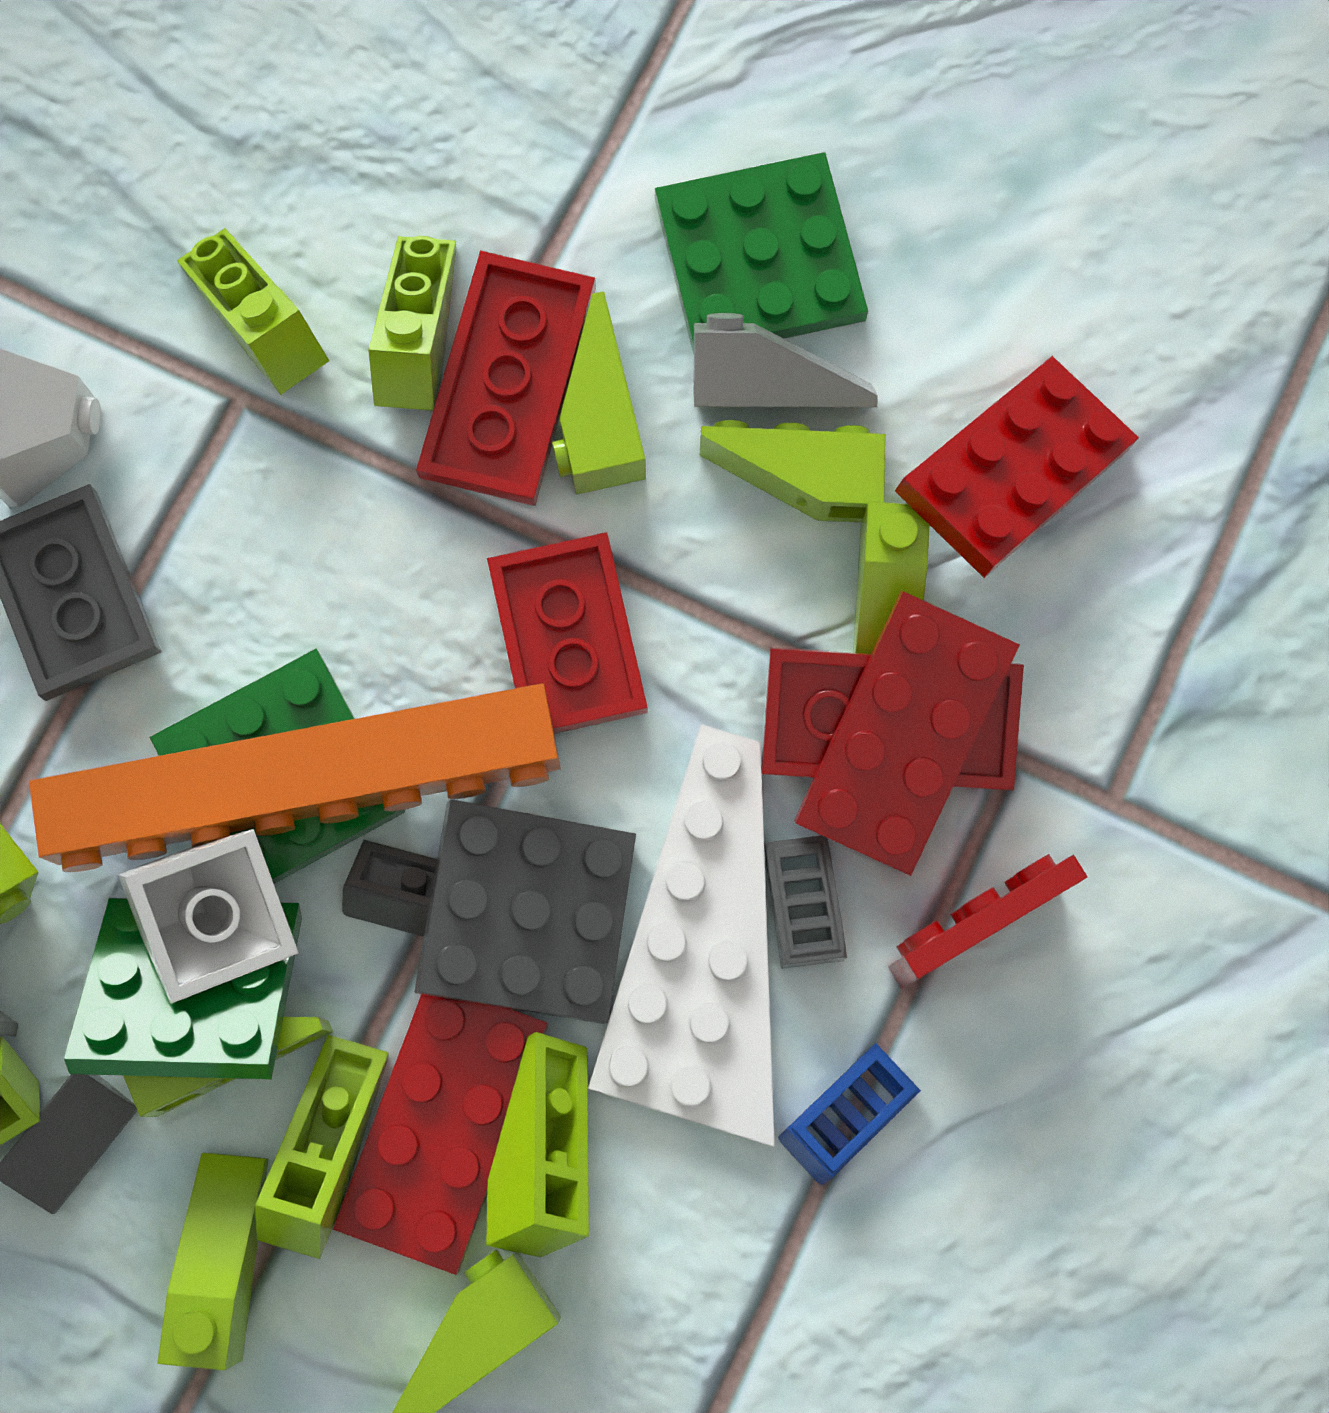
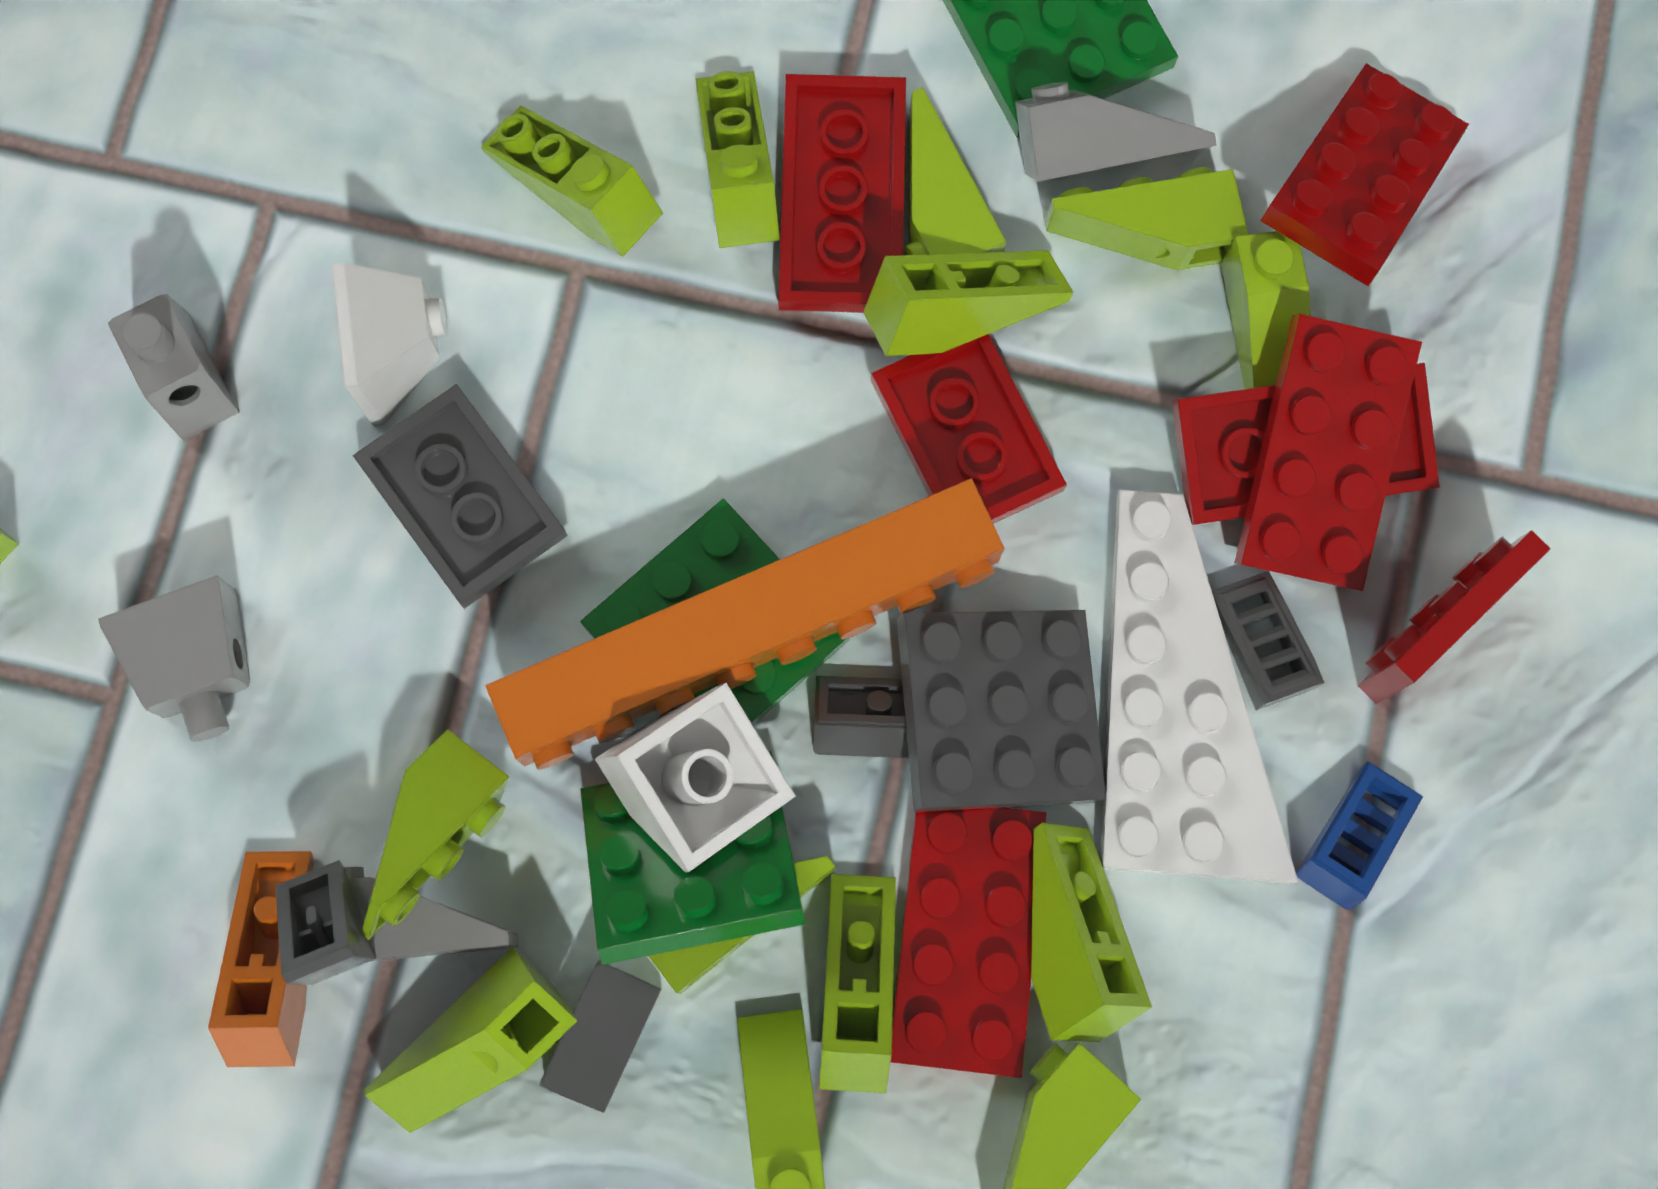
camera: 15 degrees left, 0 degrees up
none -> lime slope [863,250,1074,356]

